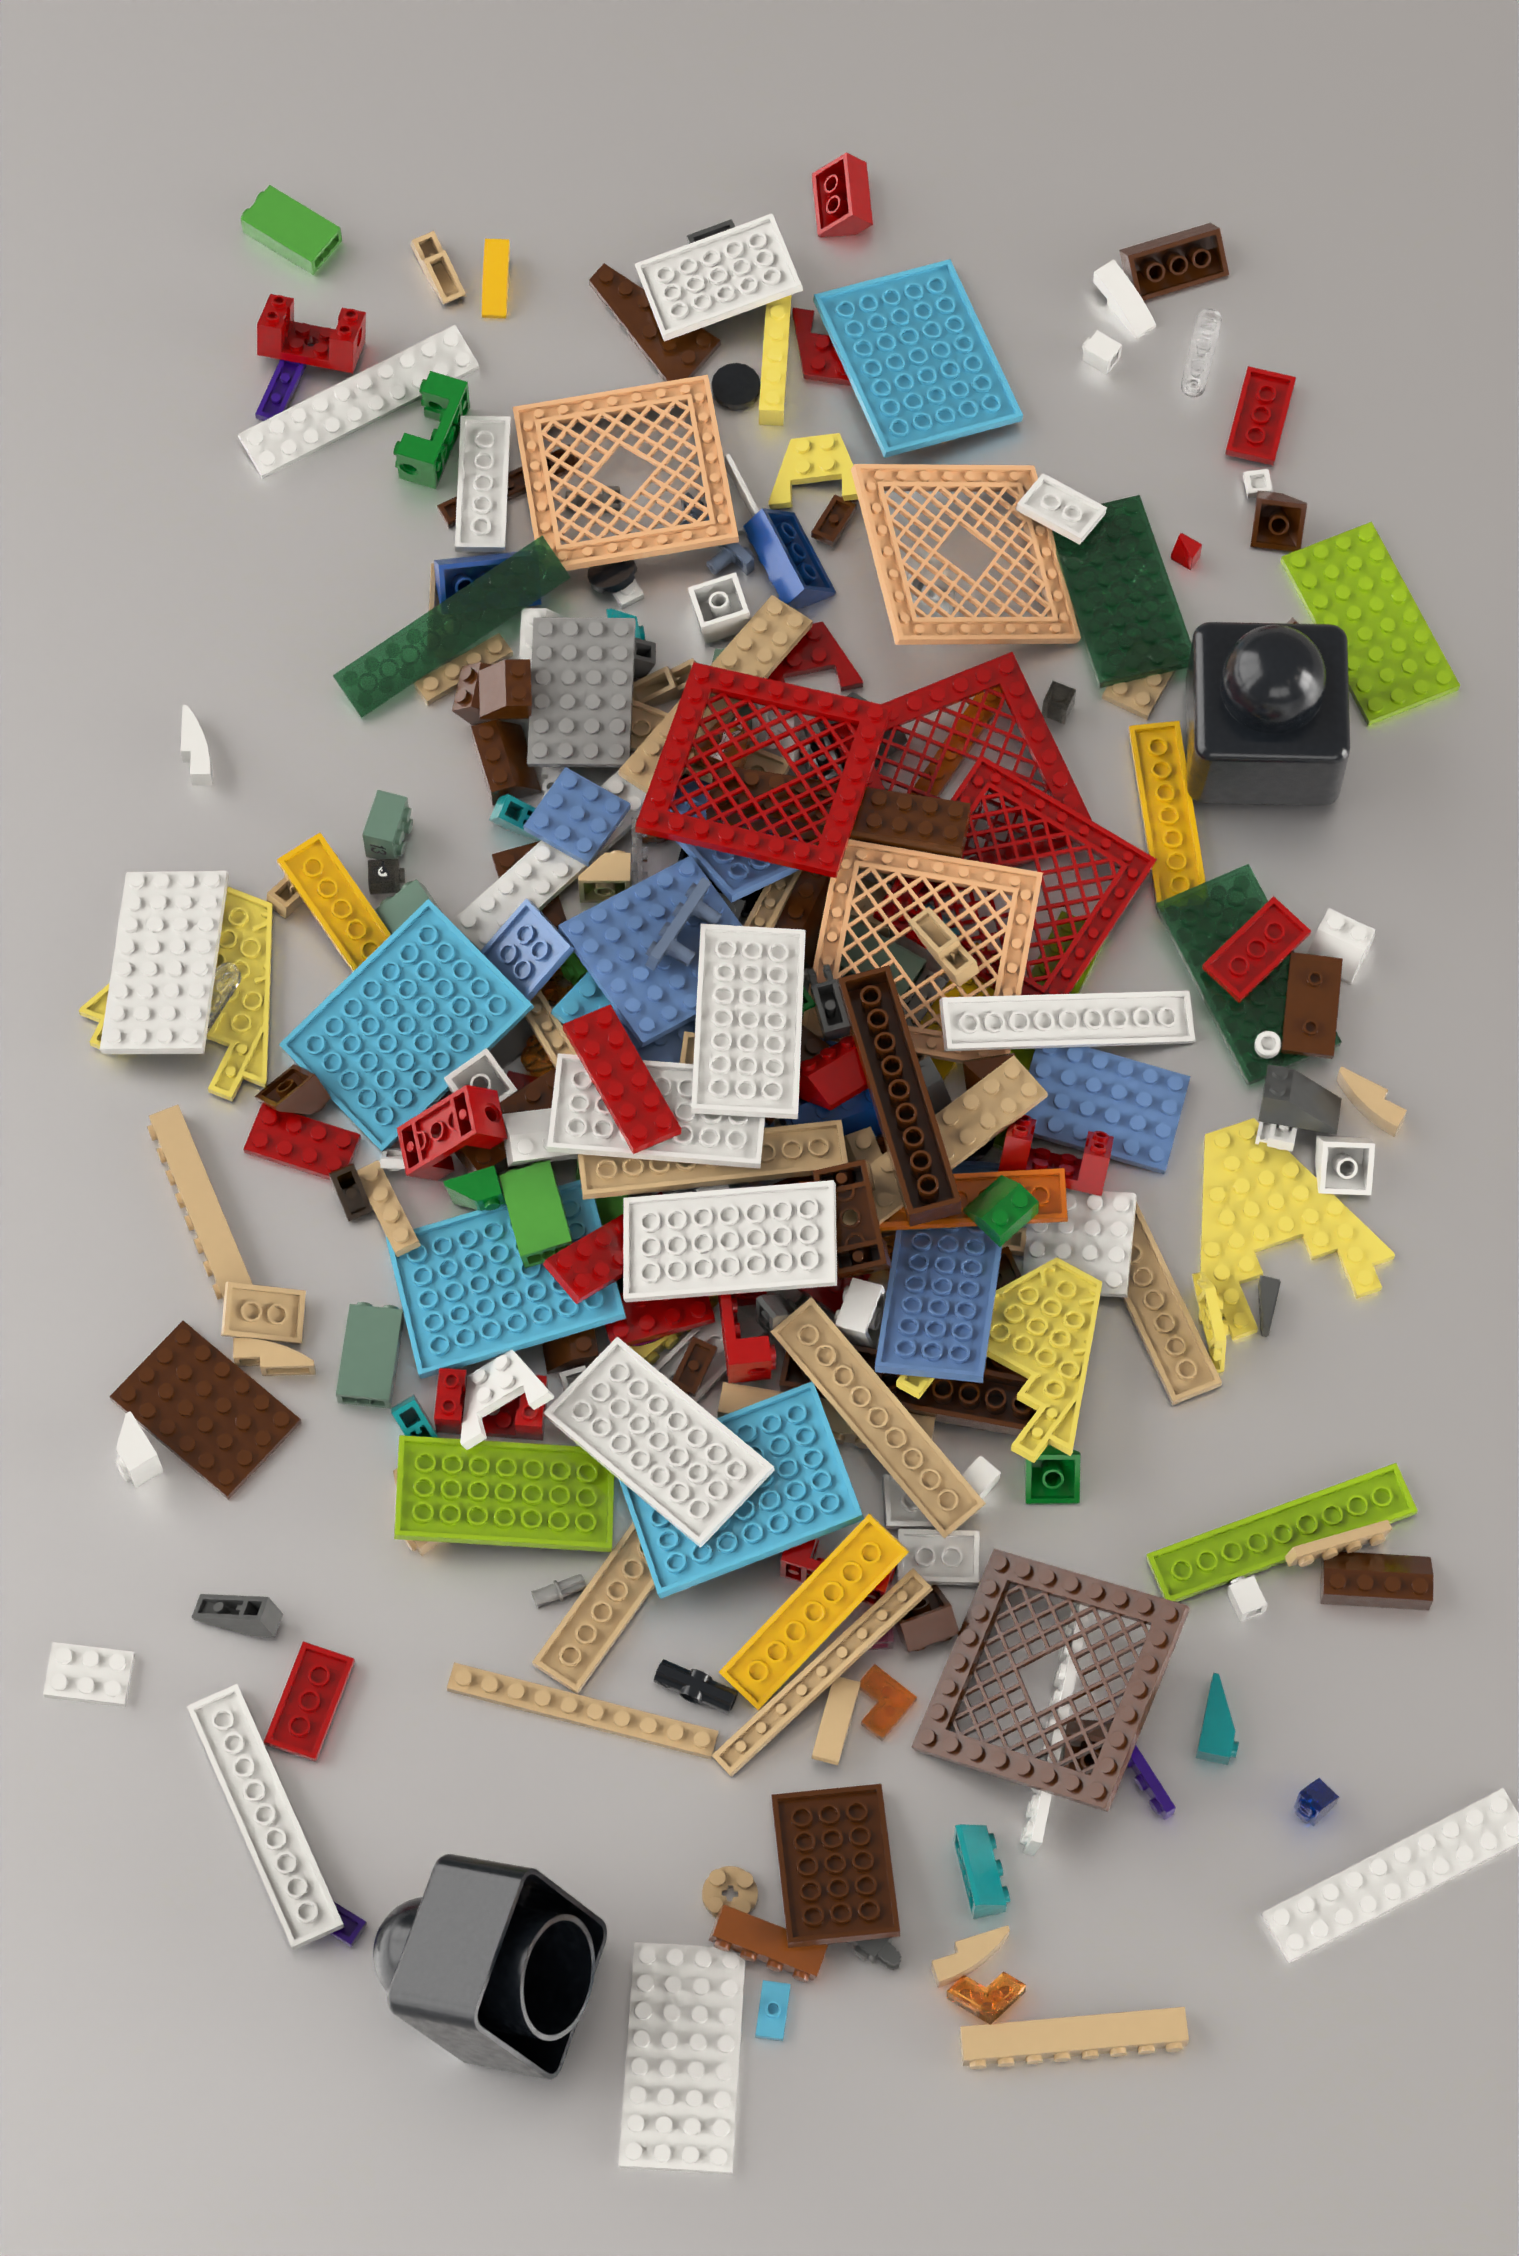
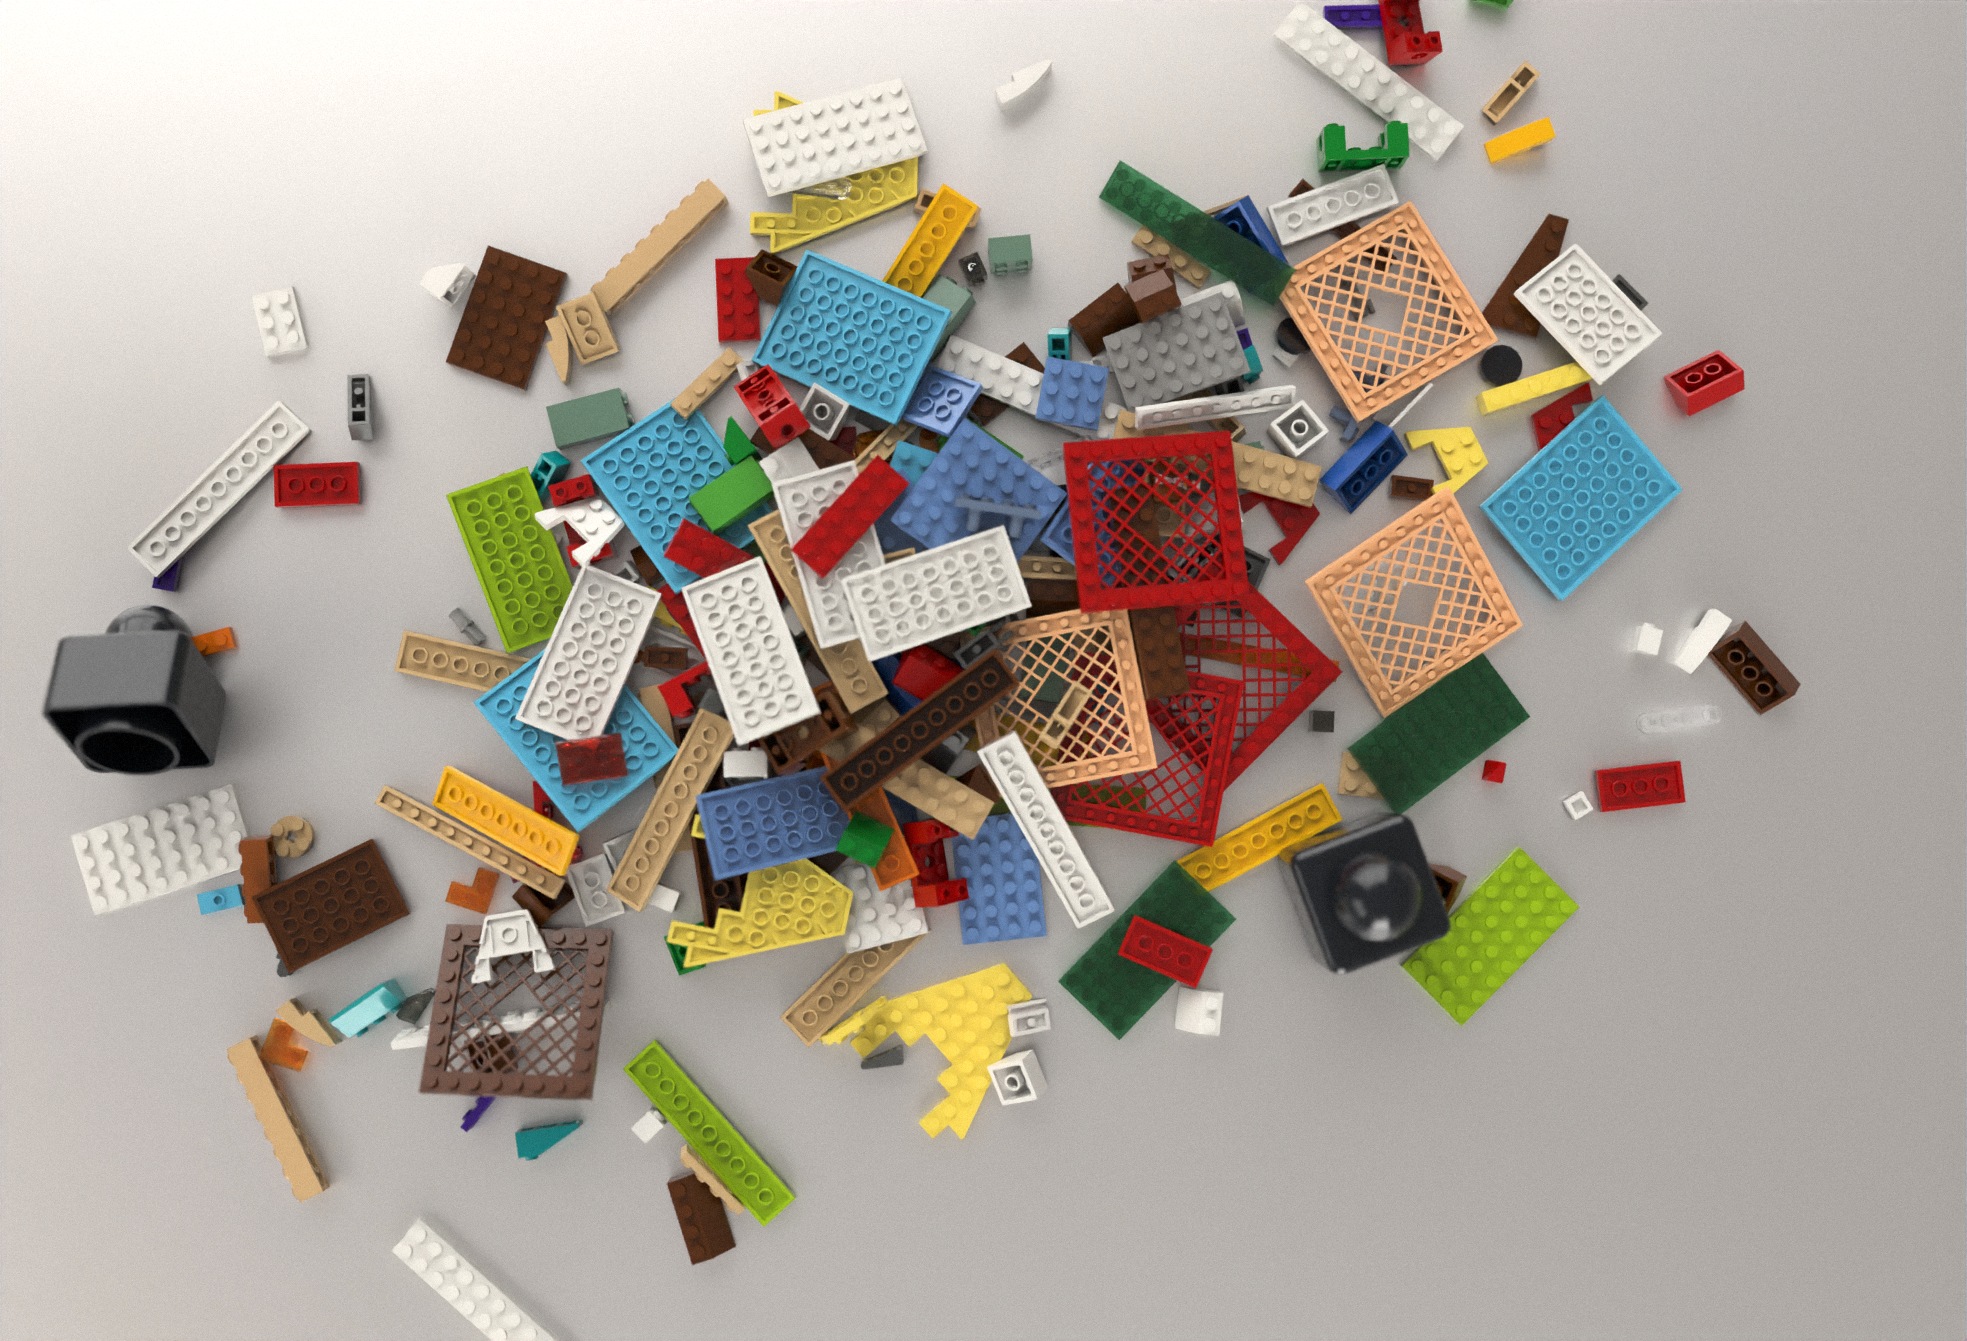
camera: 65 degrees right, 20 degrees up
dark brown slope [329,1163,373,1221] -> none
tan plate [447,1662,719,1760] -> none
tan slope [578,850,632,903] -> none
black piece [653,1659,738,1714] -> none
tan slope [811,1677,861,1765] -> none
white plate [1016,473,1107,545] -> none
reddish brown slope [1250,490,1307,552] -> none
white tile [1254,1031,1281,1059] -> none
dark grey slope [1258,1065,1342,1135] -> none
reddish brown plate [1281,952,1343,1059] -> none
clear blue slope [1294,1778,1339,1827] -> none
tan slope [1336,1066,1407,1137] -> none
none -> clear smoke tile [396,987,436,1024]
none -> white wing [471,909,556,984]
none -> clear red plate [555,733,628,785]
none -> white plate [1135,385,1296,430]

